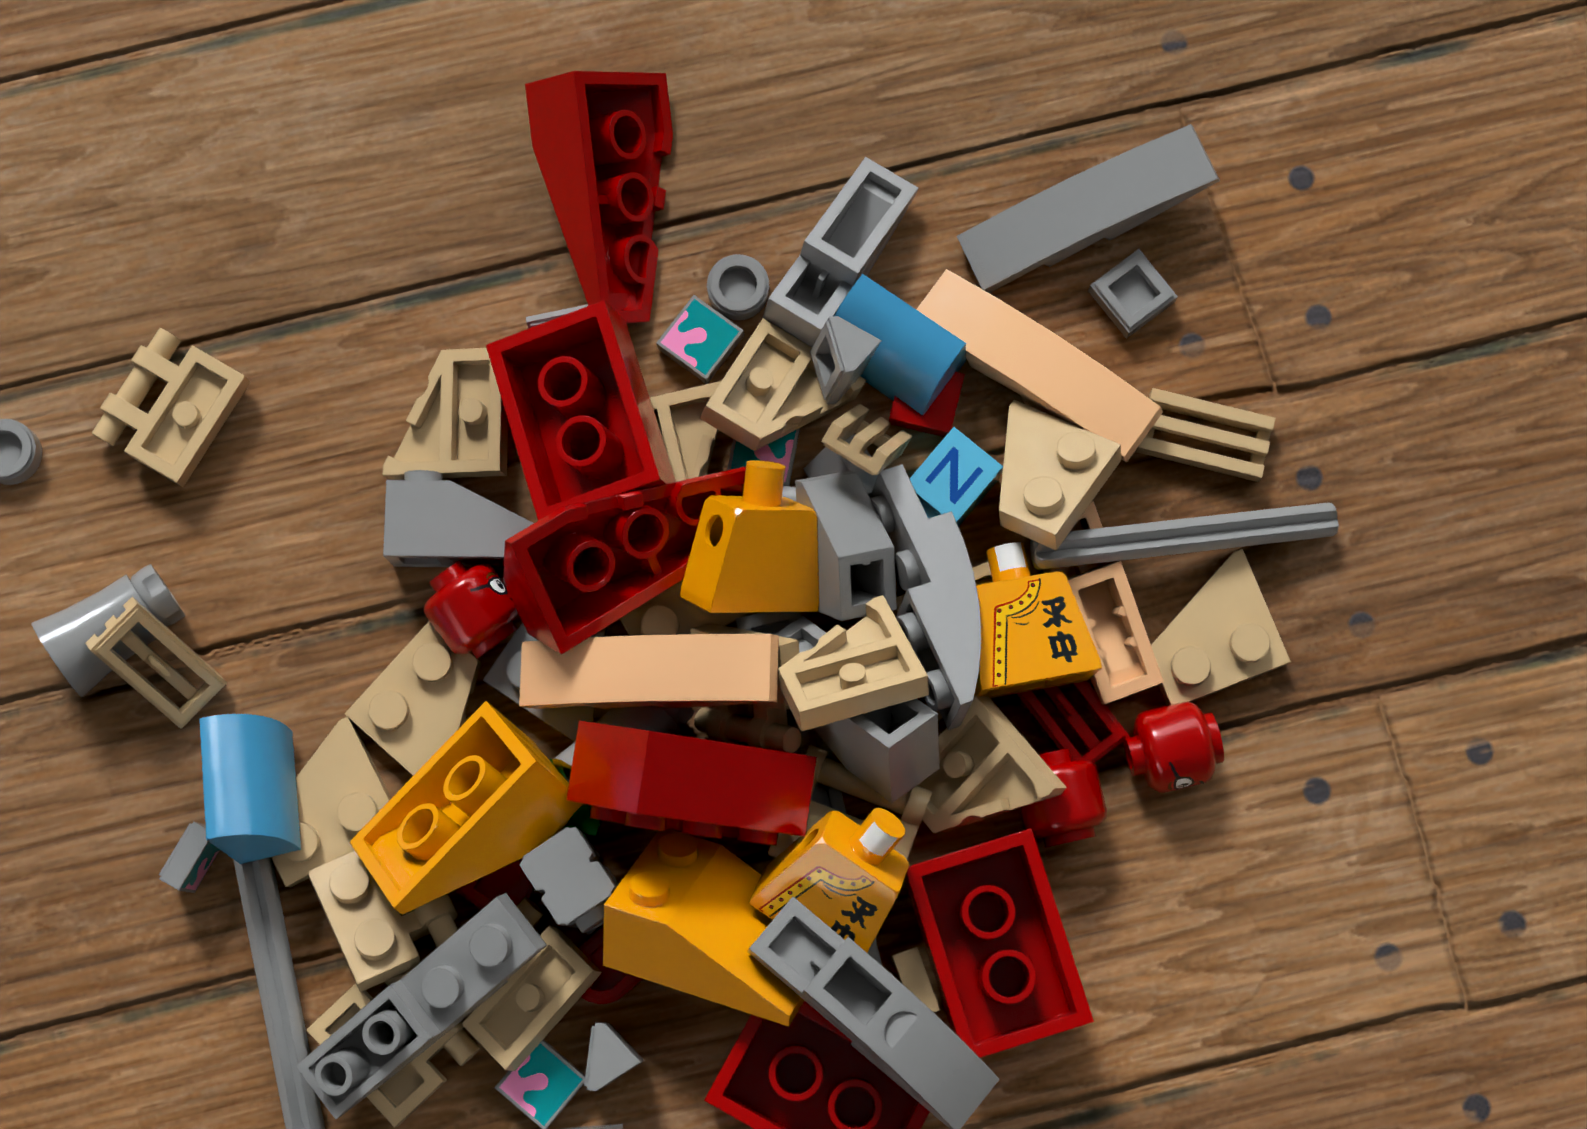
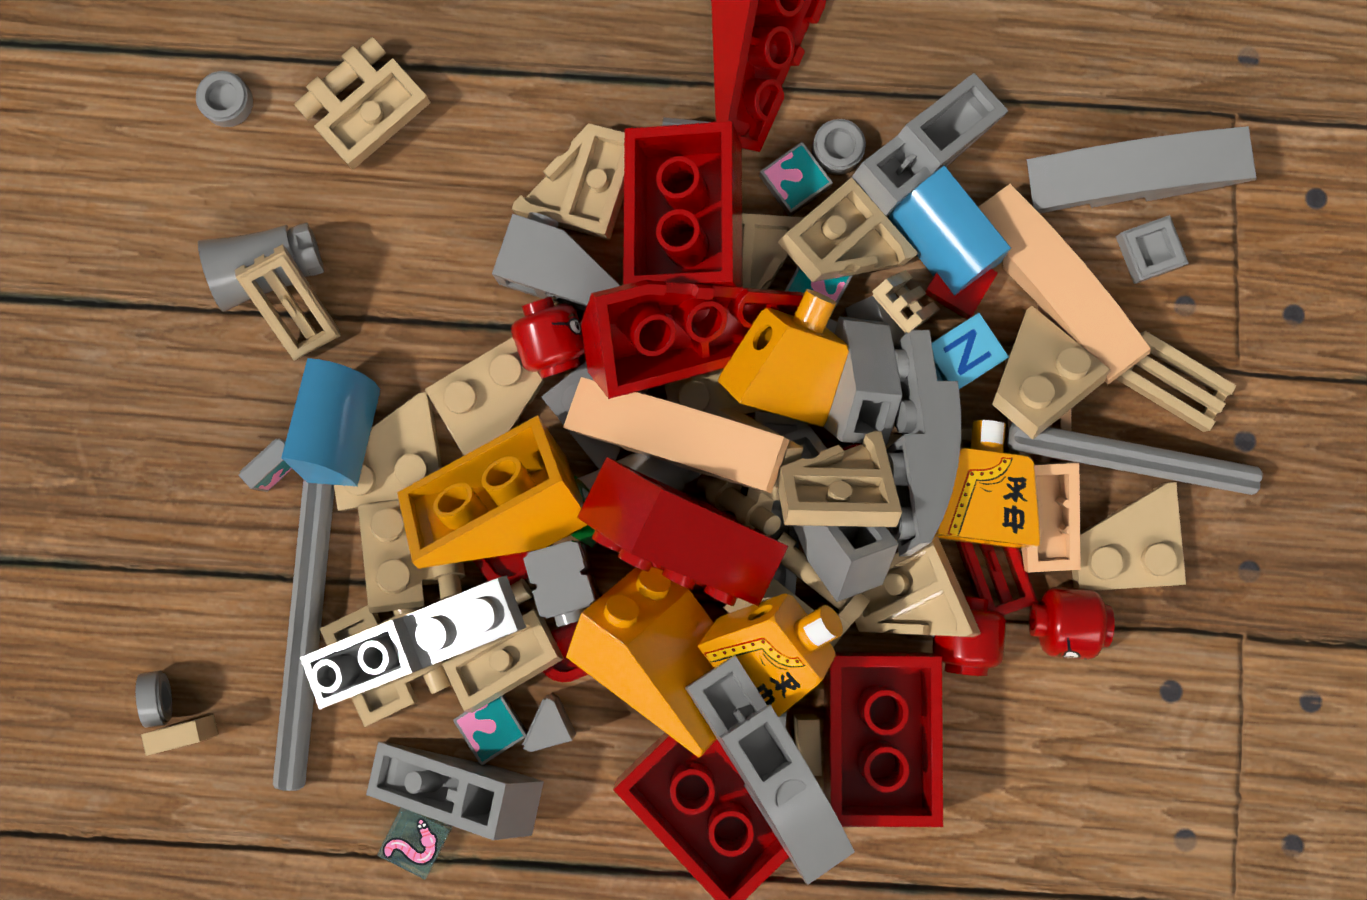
camera: 15 degrees right, 5 degrees up
light grey slope [810,316,882,404] -> none

